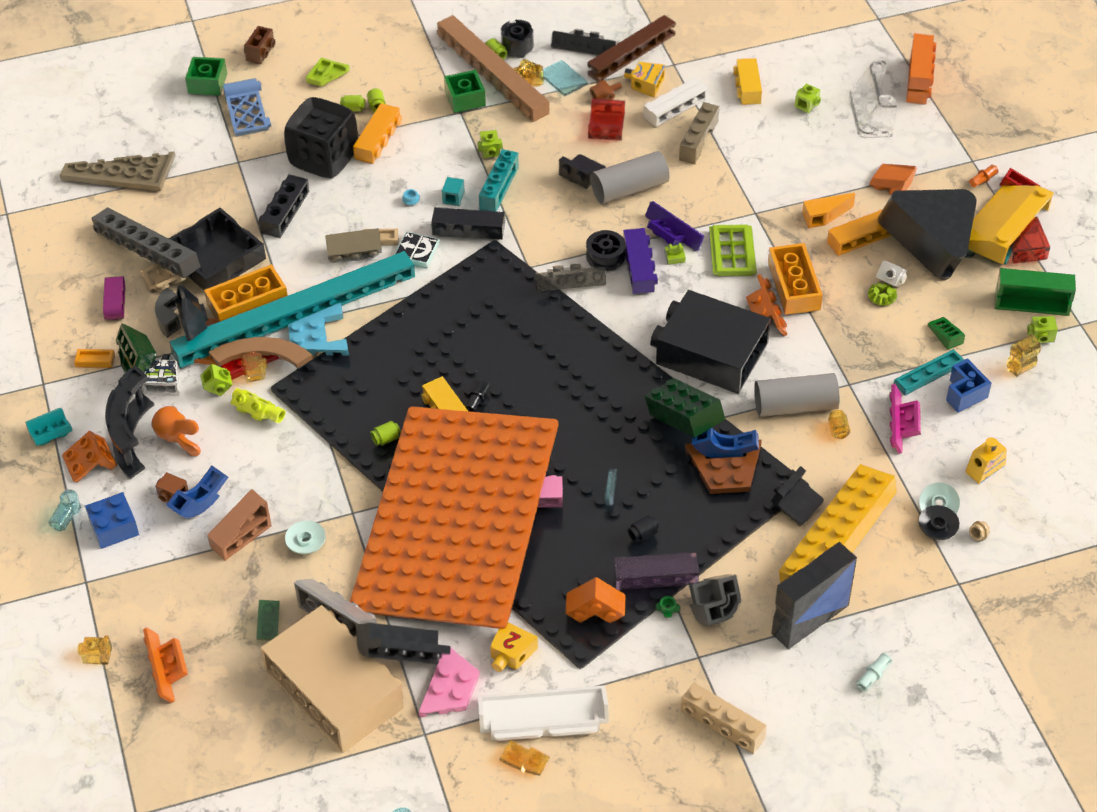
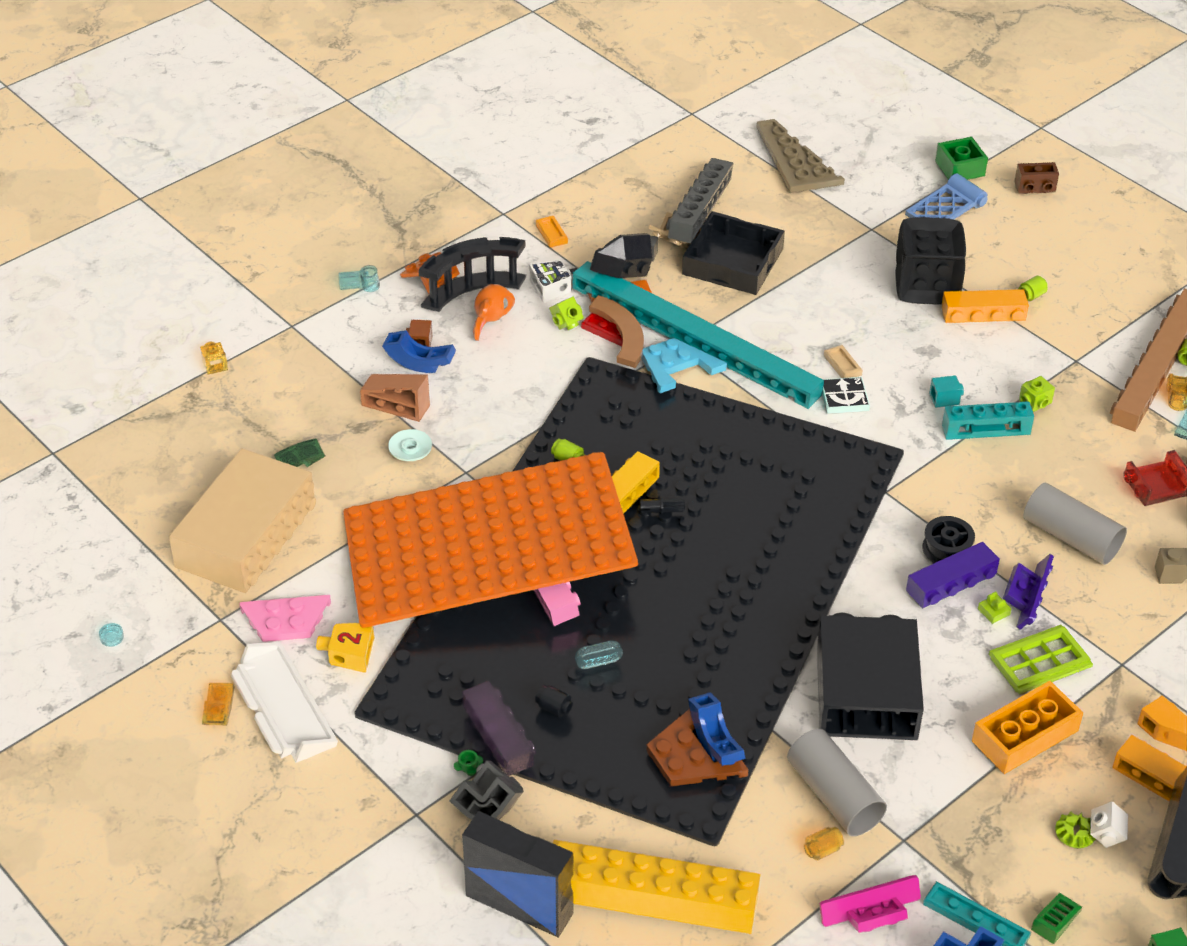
camera: 65 degrees right, 5 degrees down
teal bracket [25,408,73,446] -> none
blue brick [85,492,139,549] -> none
magenta beam [103,276,126,320] -> none
dark green wedge [116,323,156,373] -> none
orange bracket [143,627,188,703] -> none
light orange brick [204,264,288,322] -> none
neon yellow brick [230,388,286,424] -> none
clear yellow brick [241,351,267,383] -> none
black brick [258,174,310,238] -> none
light grey slope [294,579,377,637] -> none
lime wing [306,57,350,87] -> none
dark tan brick [325,228,382,261] -> none
lime brick [340,95,366,112] -> none
black brick [357,623,451,664] -> none
medium azure plate [402,189,420,205] -> none
black brick [431,207,505,240] -> none
green brick [444,70,486,113] -> none
clear smoke bracket [535,264,606,292] -> none
black bracket [559,154,606,189] -> none
orange brick [566,577,625,623] -> none
dark green brick [645,378,725,438] -> none
tan brick [681,682,767,754] -> none
orange bracket [746,274,788,336] -> none
black bracket [771,466,824,526] -> none

